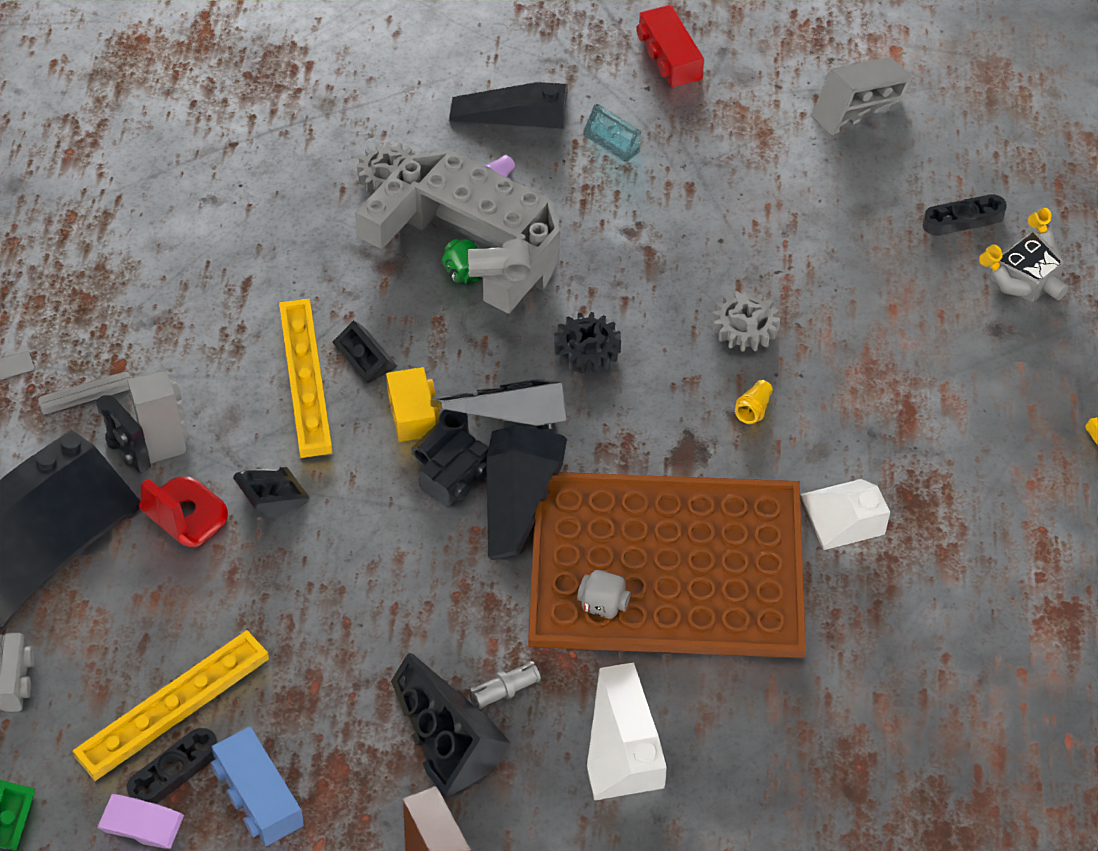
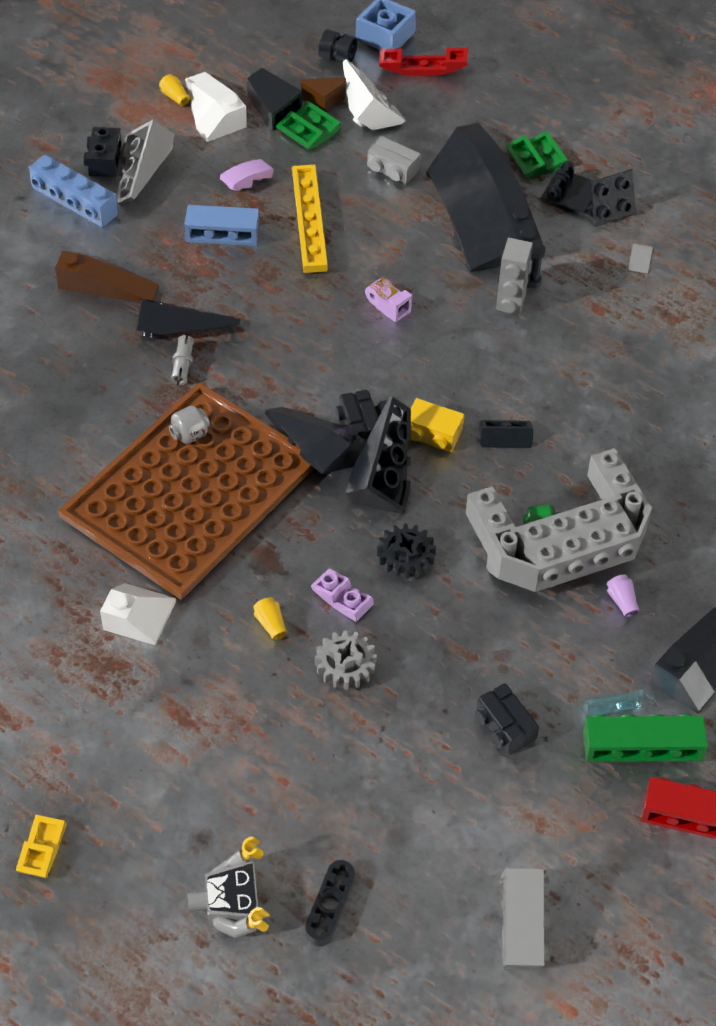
camera: 125 degrees right, 0 degrees up
light grey axle [38,371,132,415] -> none
black beam [127,728,218,804] -> none
red piece [139,476,228,547] -> none
black slope [233,467,310,520] -> none
yellow plate [279,298,333,458] -> none
light grey gear [357,142,418,192] -> none
light grey piece [468,239,531,282] -> none
white wedge [587,662,667,800] -> none
none -> lavender slope [311,569,374,622]
none -> lavender leg [365,278,412,323]
none -> black brick [475,683,539,754]
none -> green brick [583,714,708,762]

